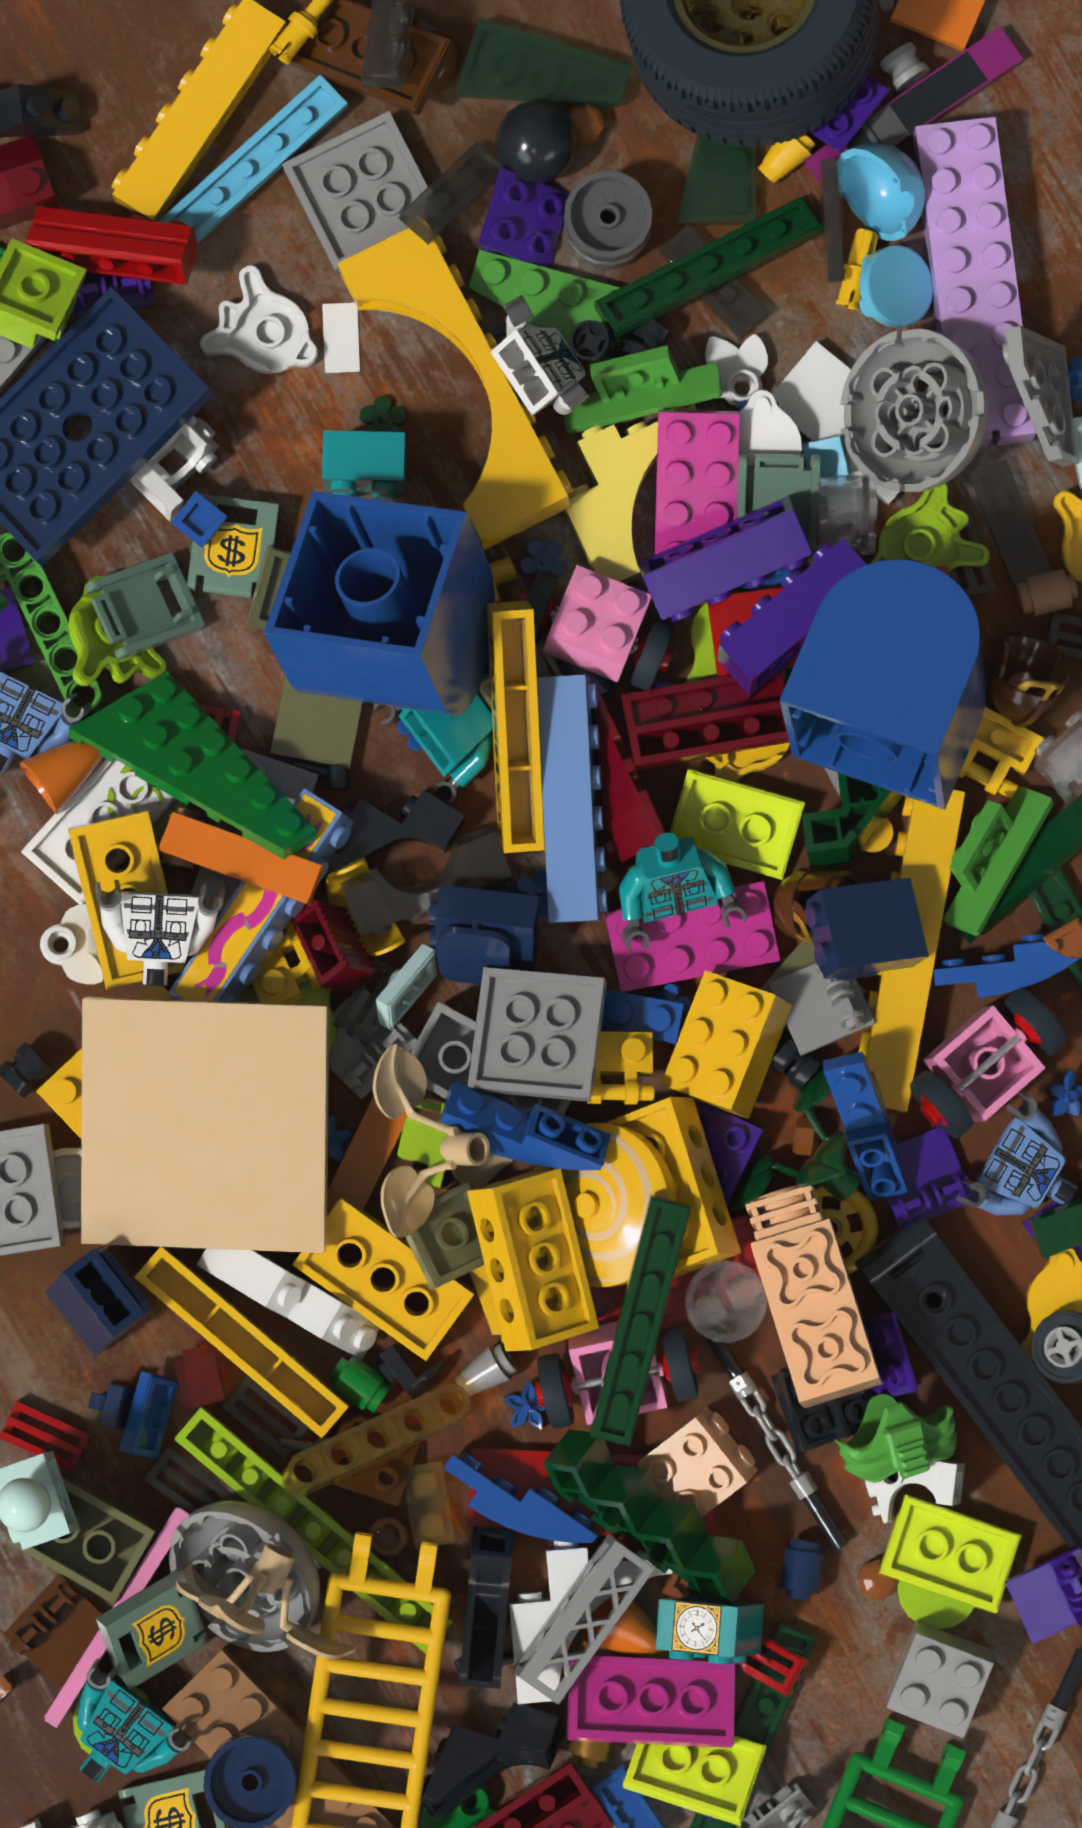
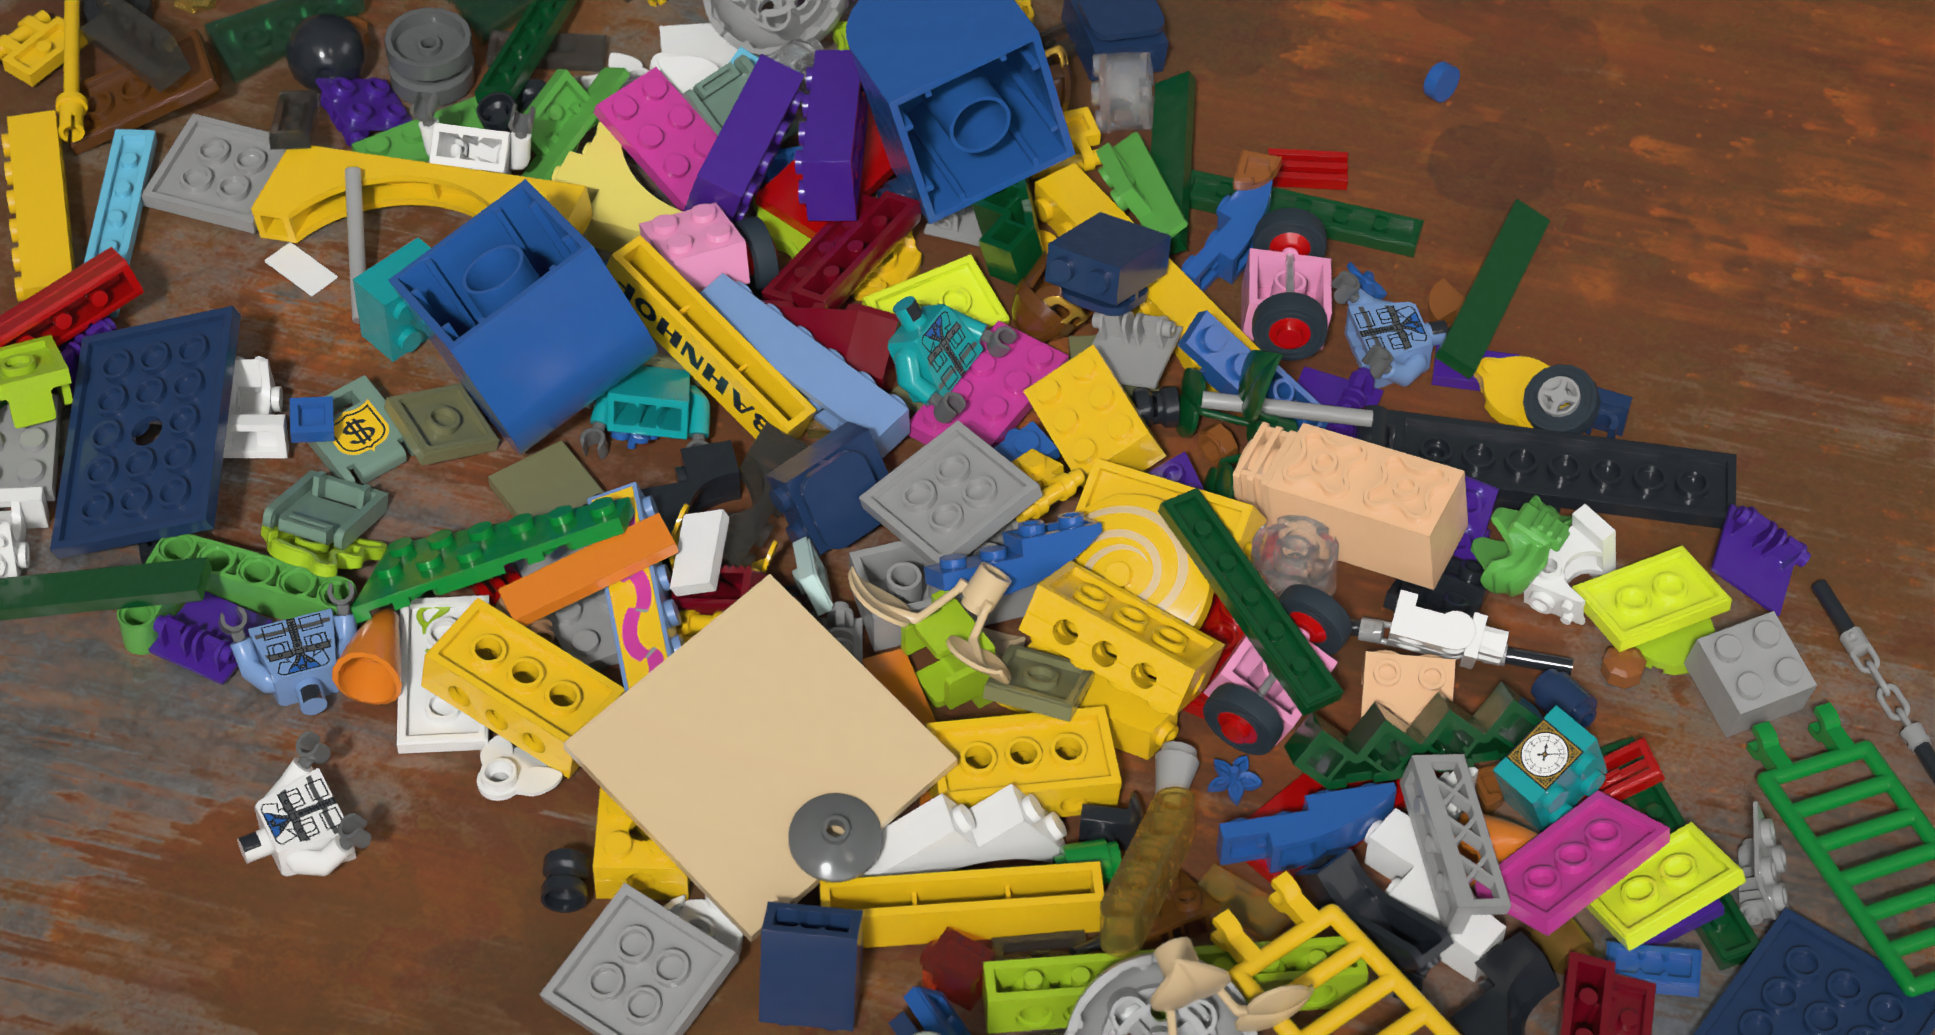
camera: 45 degrees left, 35 degrees down
torso [95,880,225,986] -> none
white tile [200,265,318,374] -> none
none -> light grey bar [345,167,366,324]
none -> white tile [670,509,730,596]
none -> dark grey dish [788,793,882,883]
none -> light grey bar [1201,391,1373,427]
none -> white hips [1386,590,1509,669]

